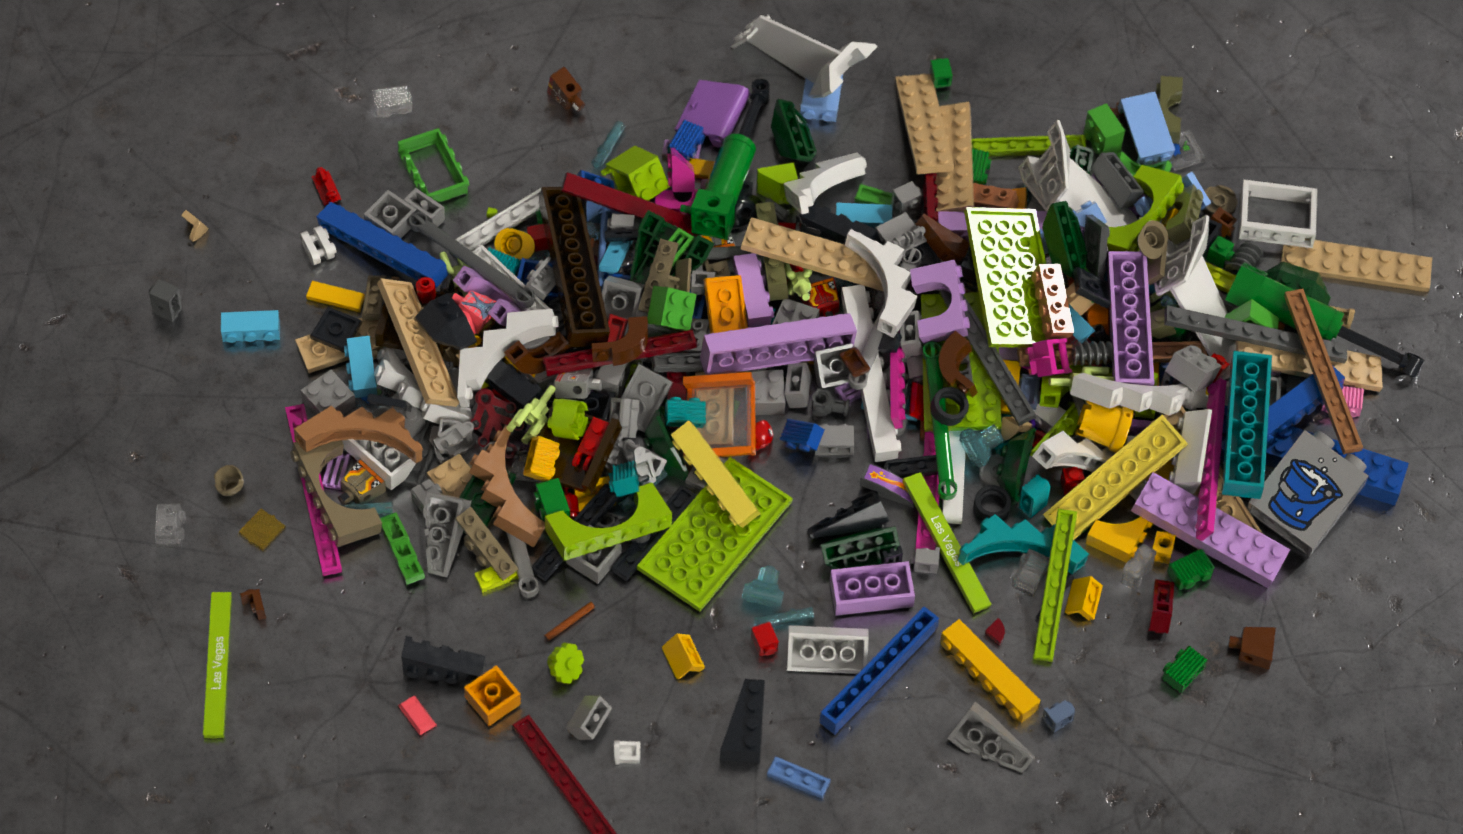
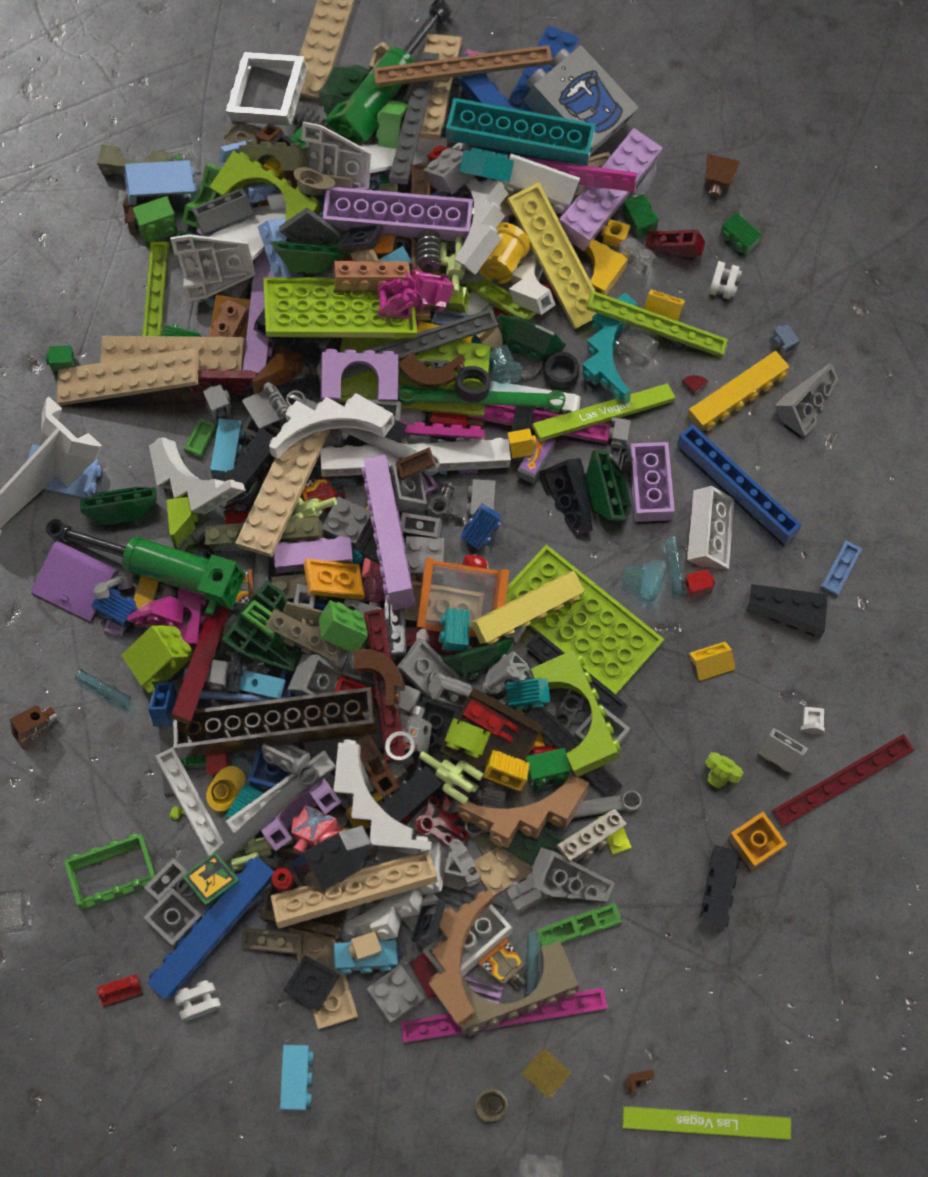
camera: 85 degrees left, 10 degrees up
tan tile [181,210,209,242] -> none
yellow tile [306,281,365,313] -> none
coral tile [398,695,437,736] -> none
dark orange bar [544,601,595,642] -> none
teal brick [1019,475,1051,518] -> none
none -> light grey bar [93,576,133,599]
none -> piece [182,852,239,905]
none -> tan brick [348,931,381,963]
none -> dark pink piece [377,273,421,318]
none -> white piece [385,731,415,760]
none -> teal brick [459,148,514,182]
none -> yellow brick [508,429,537,458]
none -> white brick [709,261,742,300]

